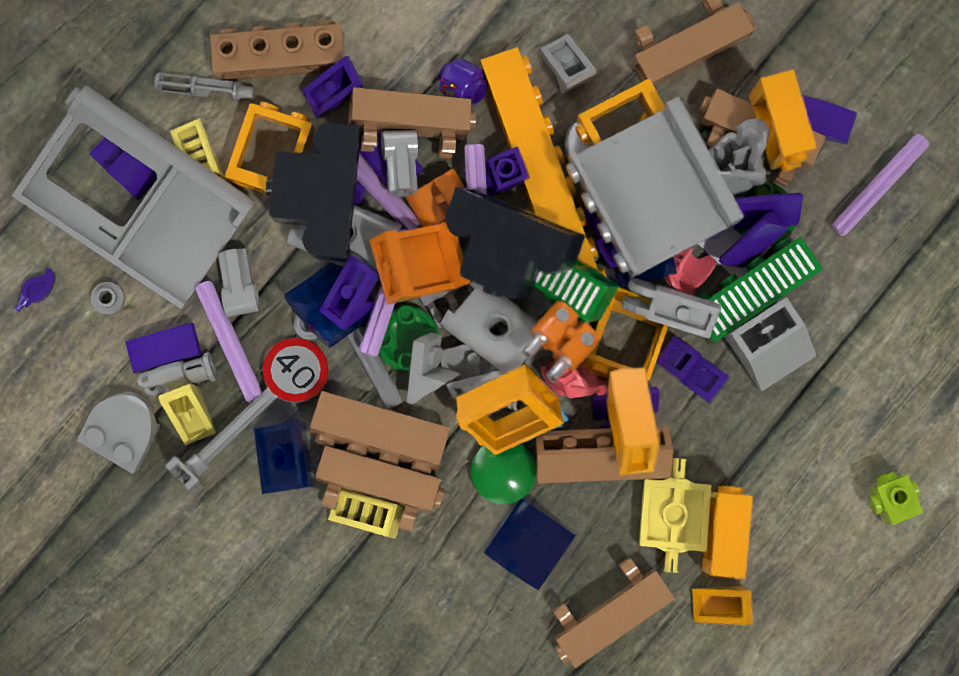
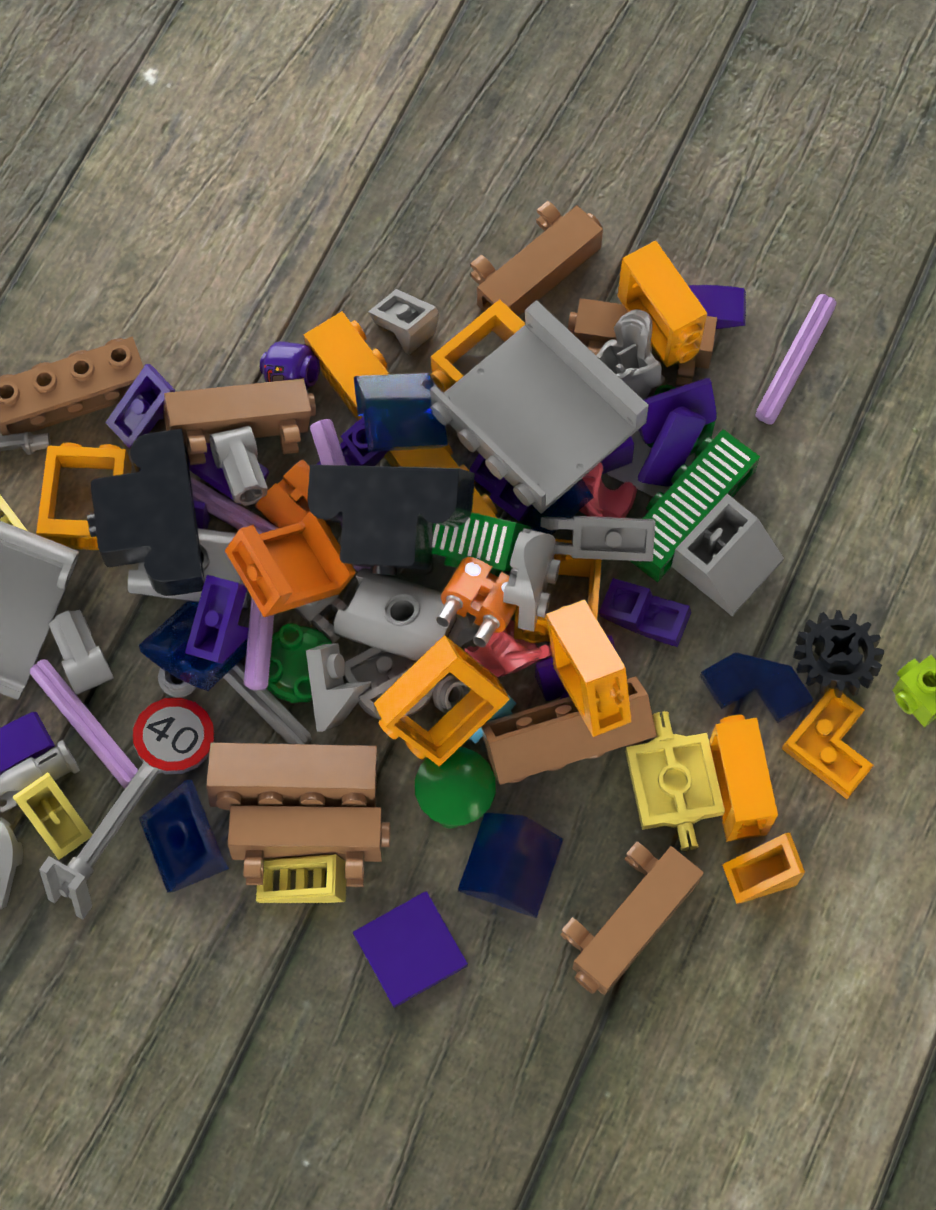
camera: 15 degrees left, 15 degrees down
none -> dark purple tile [353,891,468,1008]
none -> clear blue slope [354,373,448,452]
none -> light grey slope [503,528,561,632]
none -> clear blue tile [700,652,814,723]
none -> light orange tile [782,688,874,799]
none -> black gear [793,610,884,698]

